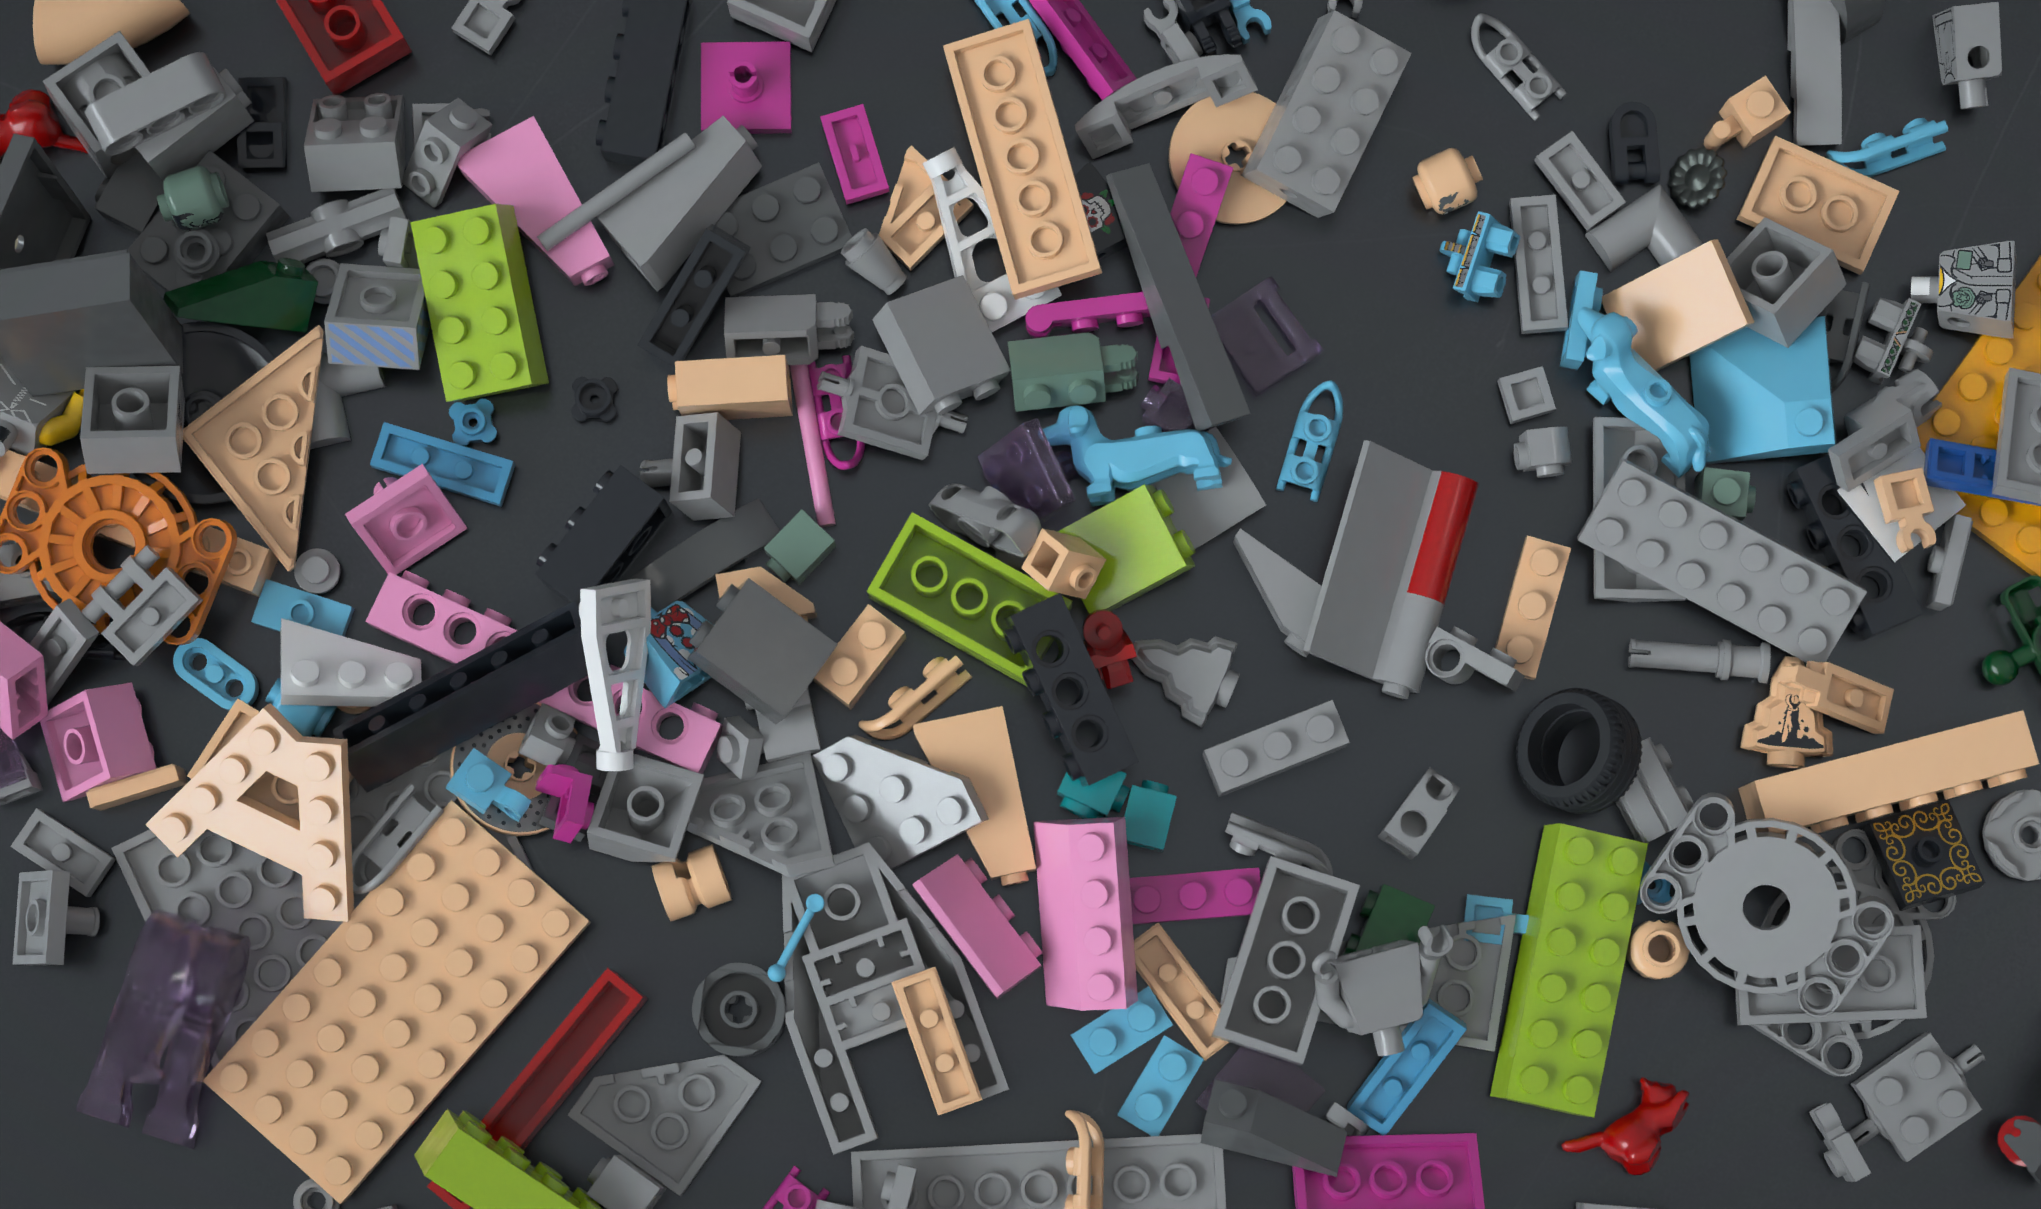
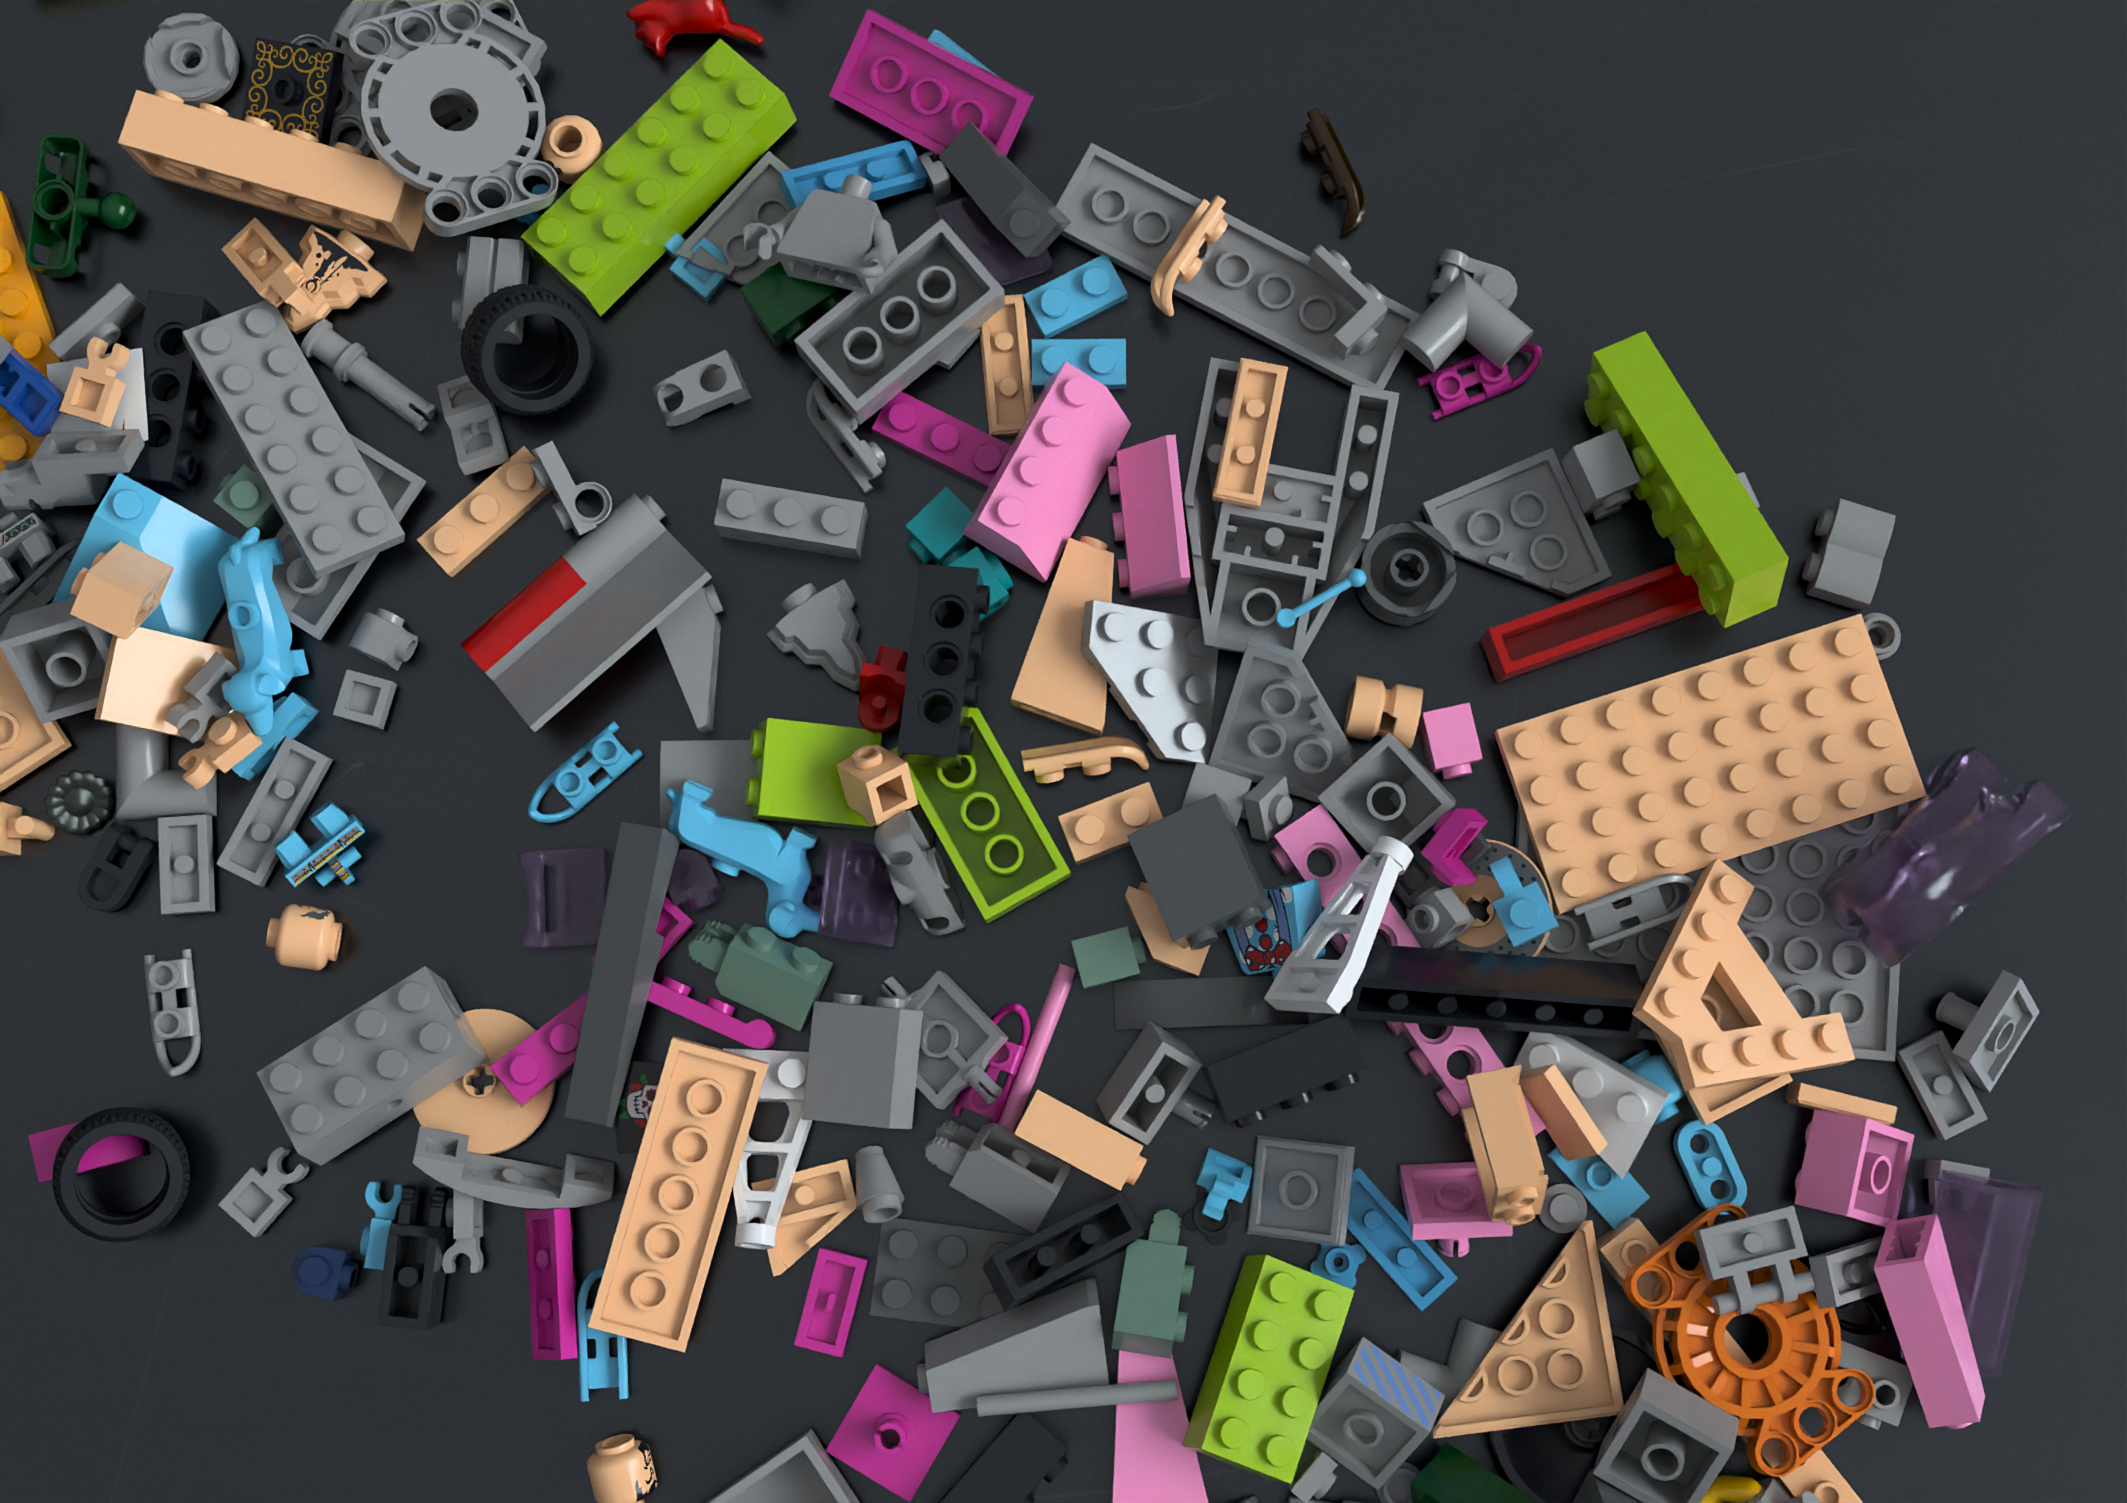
camera: 150 degrees left, 0 degrees up
none -> light nougat brick [70,541,175,640]
none -> light grey plate [165,652,239,743]
none -> light nougat plate [178,711,263,789]
none -> light grey slope [437,375,510,476]
none -> sand green hinge [1112,1208,1195,1359]
none -> medium azure plate [1196,1148,1254,1221]
none -> light grey tile [1247,1135,1355,1246]
none -> bright pink brick [1418,703,1483,780]
none -> light nougat window [1461,1065,1549,1226]
none -> light nougat tile [1518,1064,1608,1161]

